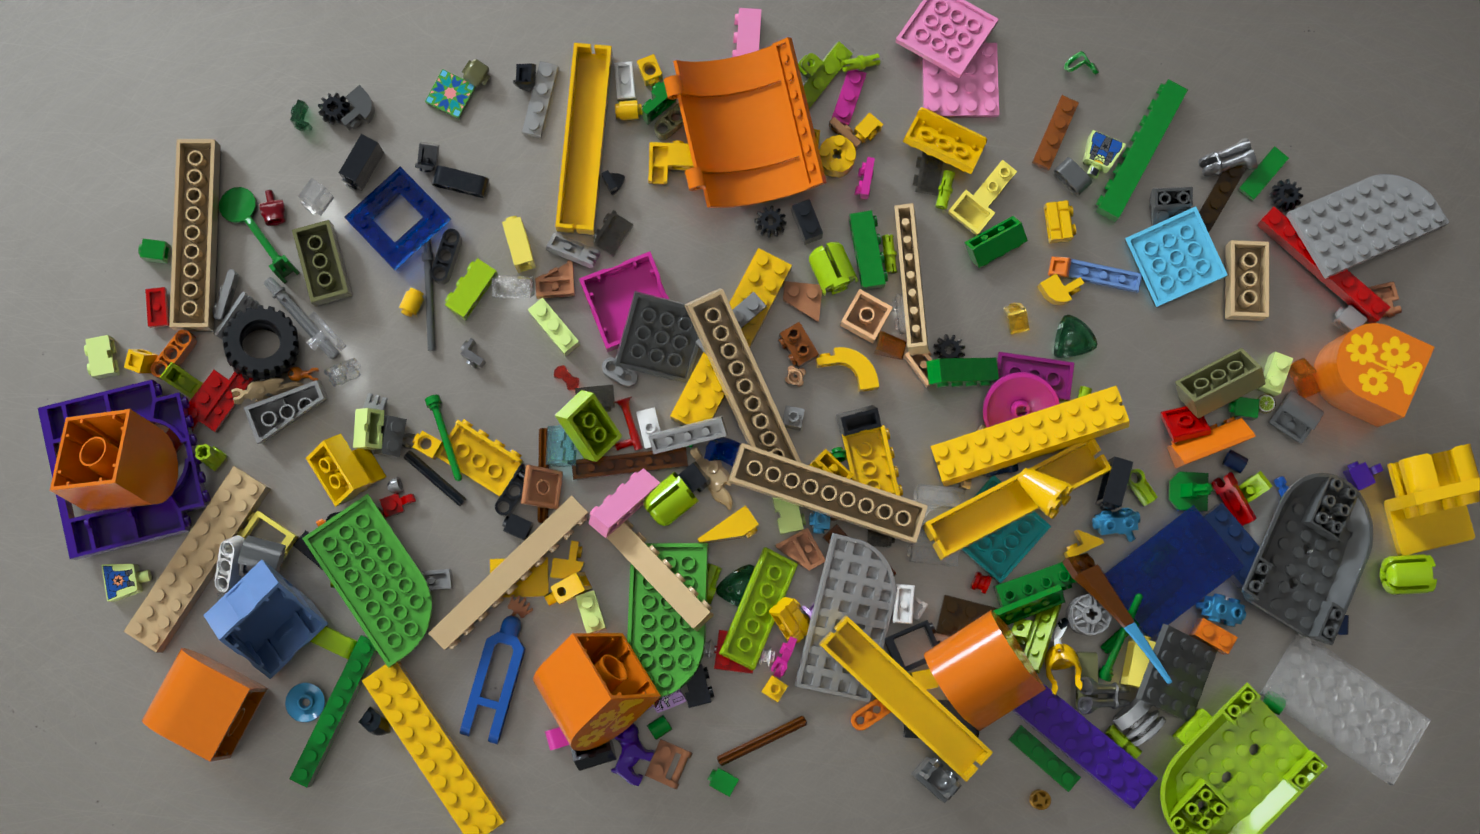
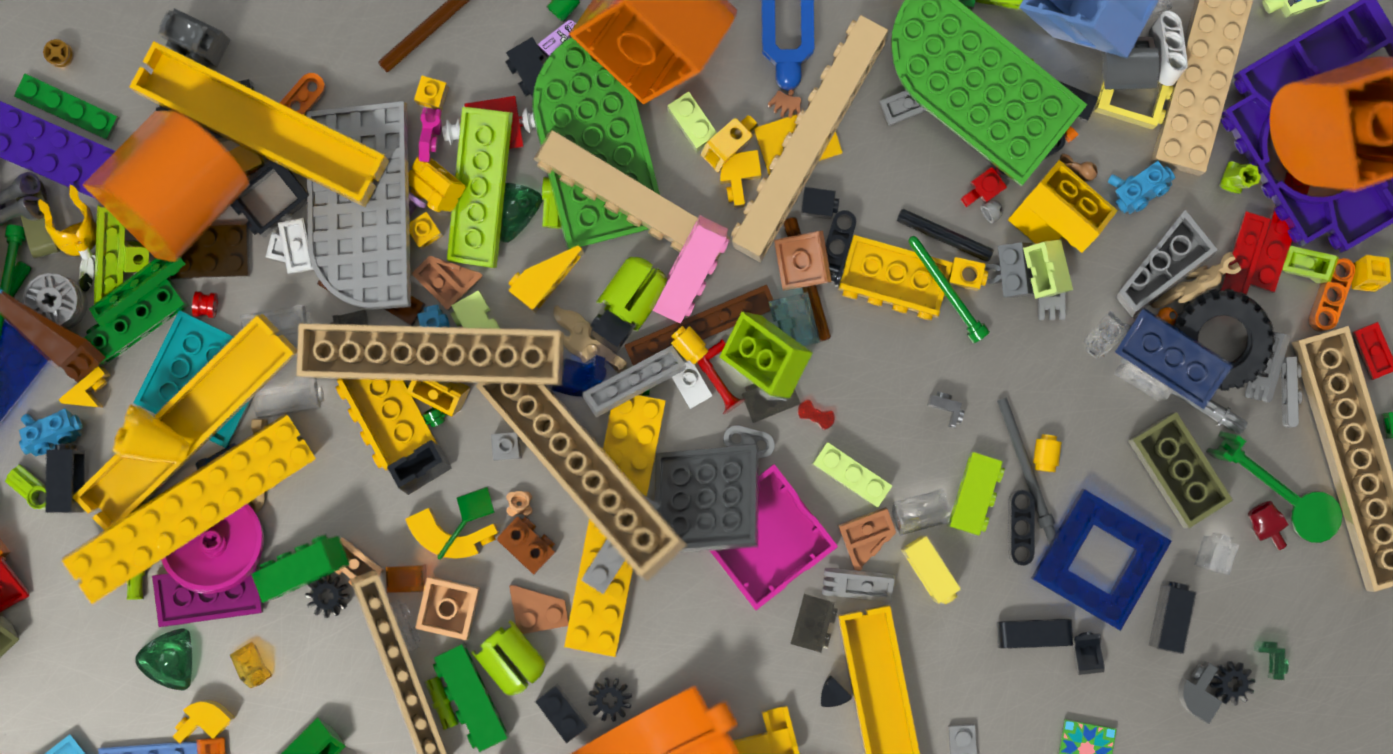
camera: 170 degrees right, 5 degrees up
none -> yellow brick [409,212,443,250]
none -> green piece [437,487,495,560]
none -> yellow brick [671,326,708,365]
none -> medium nougat arm [1059,154,1098,182]
none -> dark azure brick [1108,161,1176,214]
none -> dark blue plate [1115,308,1233,410]

